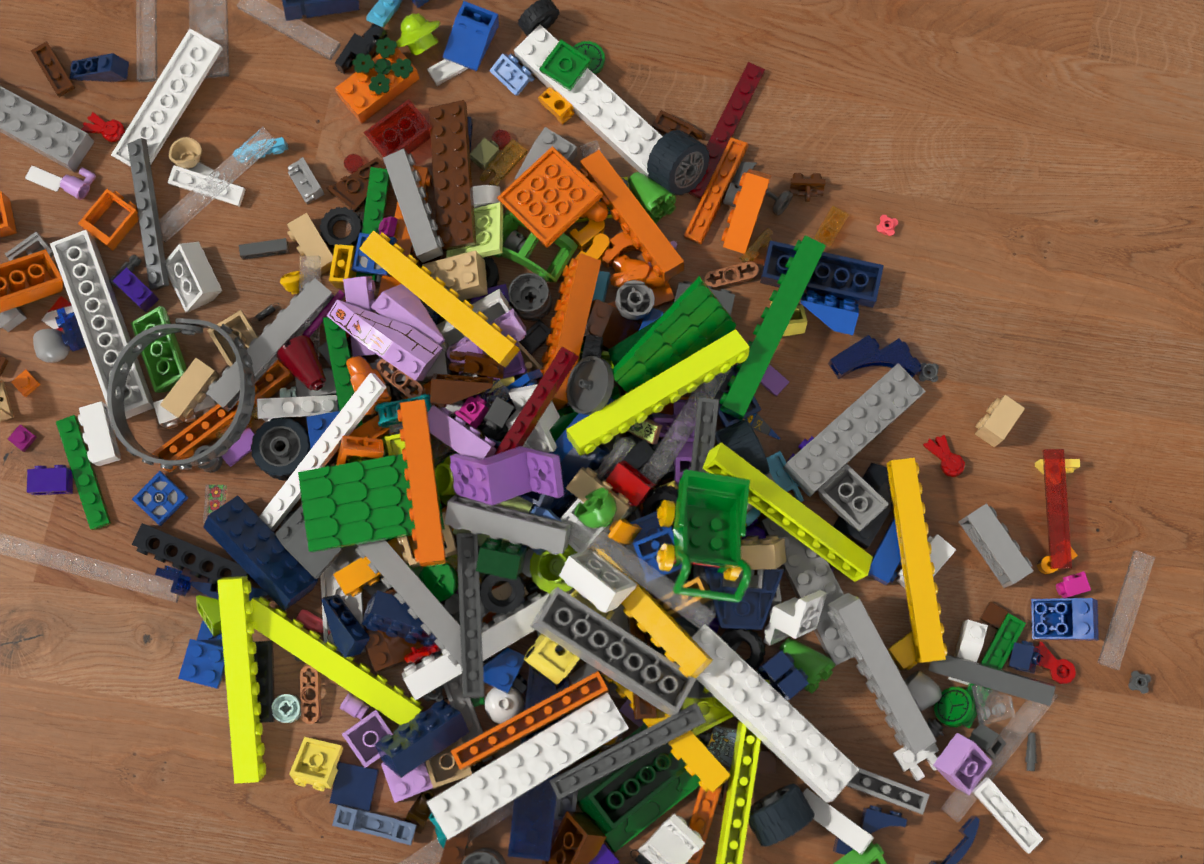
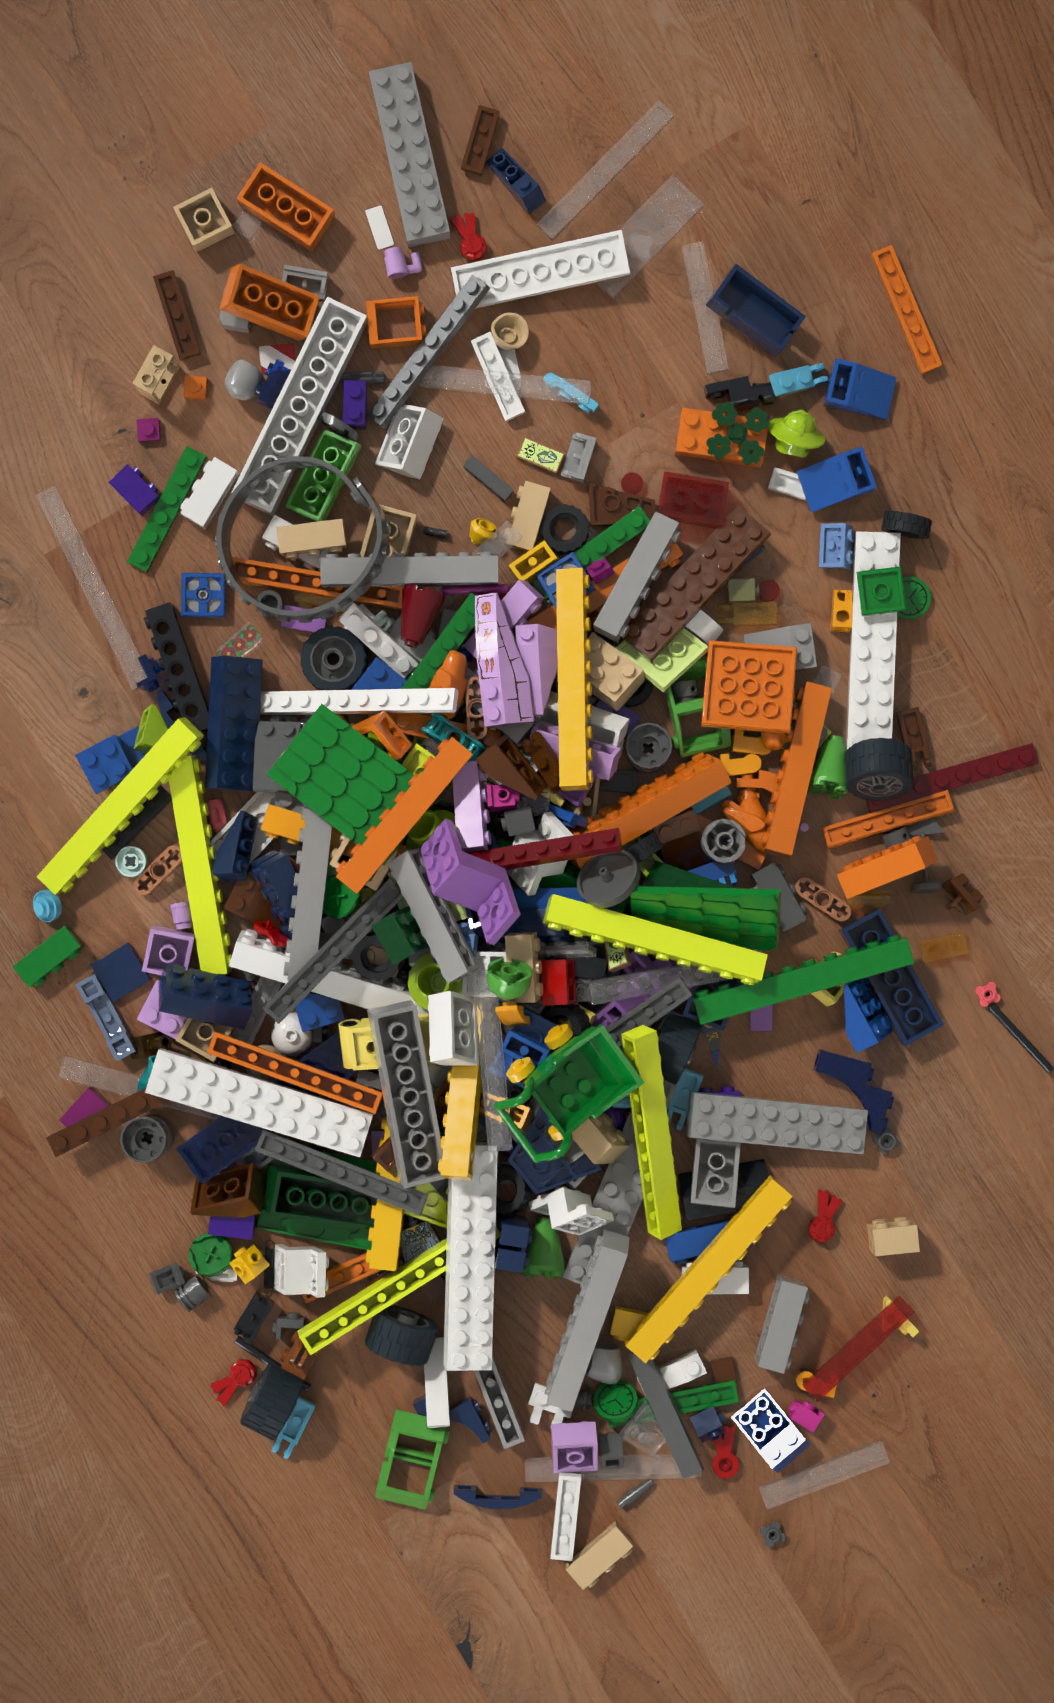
camera: 45 degrees right, 10 degrees up
light yellow plate [289,737,343,791] -> none
none -> green brick [13,926,84,988]
none -> medium azure plate [33,889,62,922]
none -> dark grey tile [318,412,360,442]
none -> tile [516,437,565,474]
none -> tan brick [565,1521,633,1590]
none -> black bar [988,1003,1054,1073]

